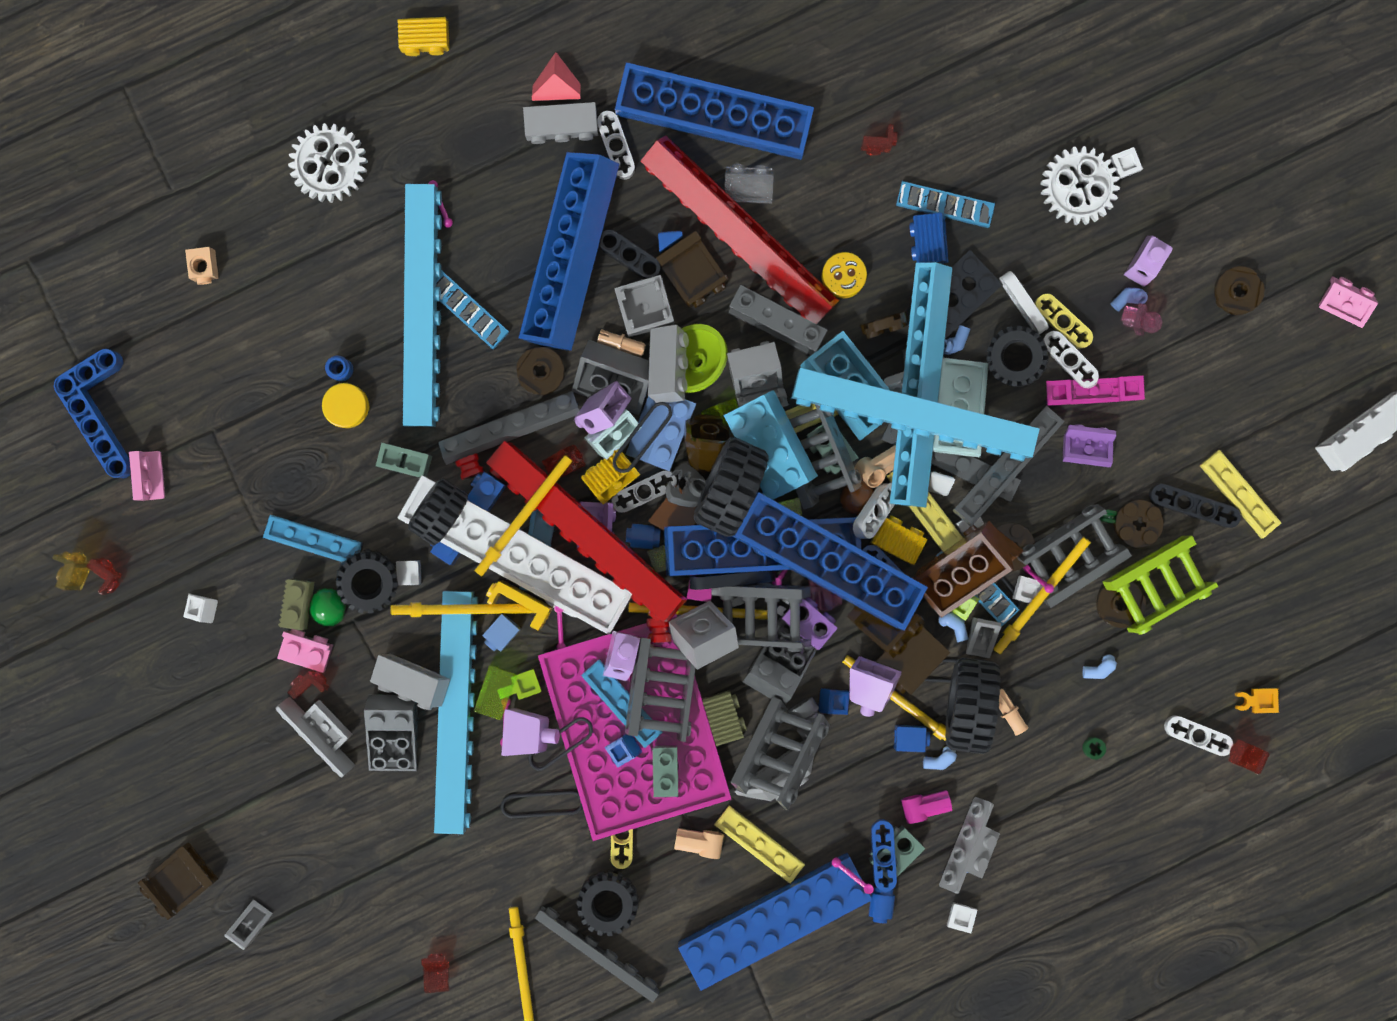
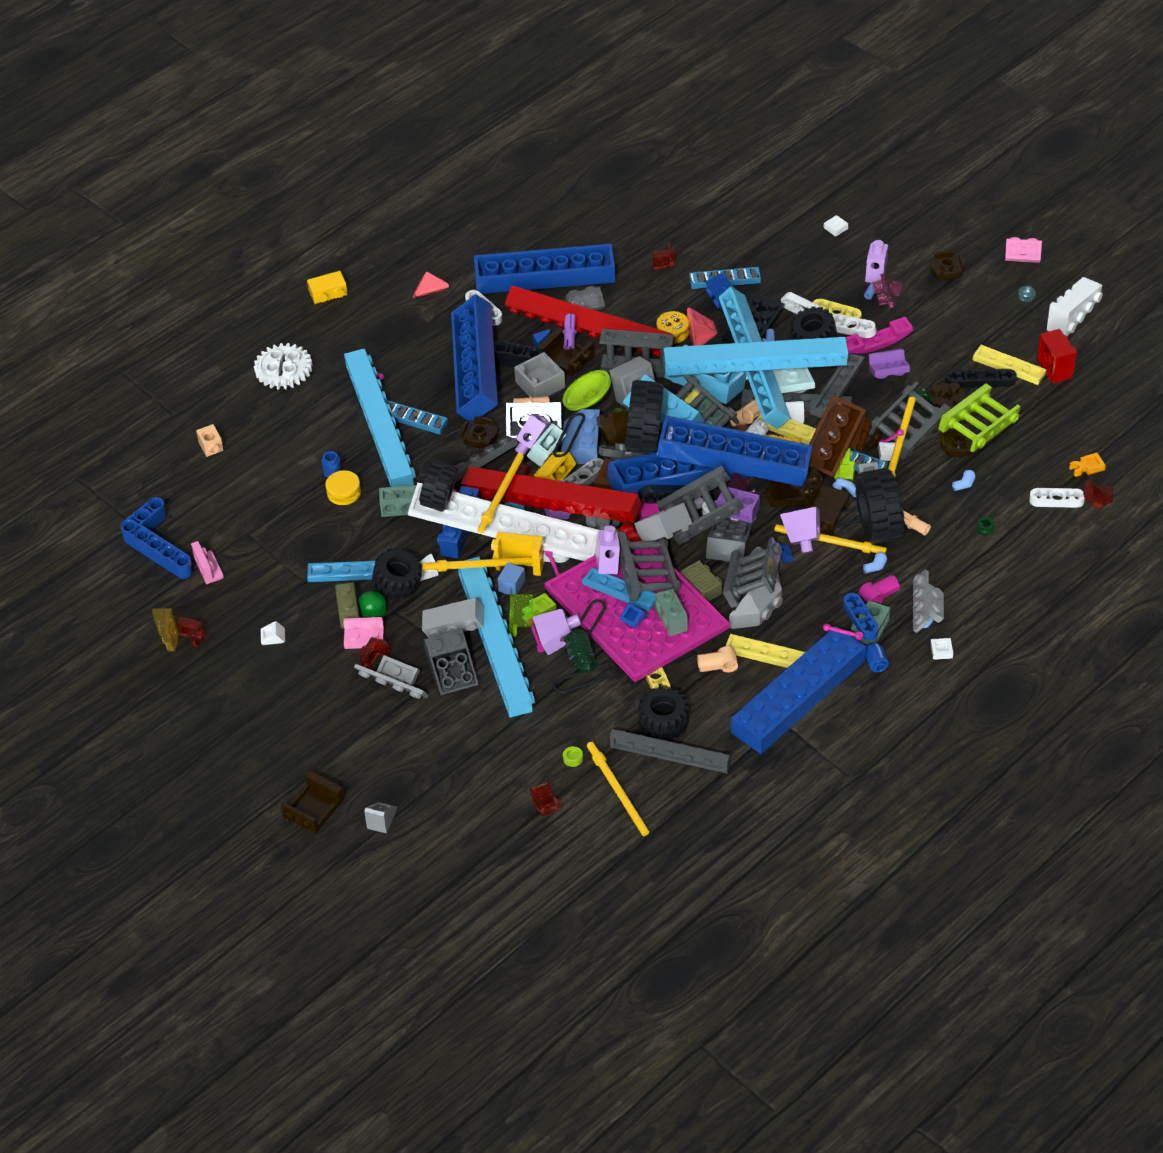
camera: 10 degrees left, 40 degrees down
light grey brick [523,102,598,144] -> none
light grey brick [648,325,689,403] -> none
dark brown plate [860,311,909,339] -> none
blue brick [894,725,930,752] -> none
white gear [1040,146,1120,225] -> none
none -> medium lavender axle [563,314,577,350]
none -> clear green piece [563,630,597,674]
none -> lime tile [563,746,583,767]
none -> coral slope [687,307,717,346]
none -> clear light blue plate [1018,286,1036,302]
none -> red brick [1037,329,1077,383]

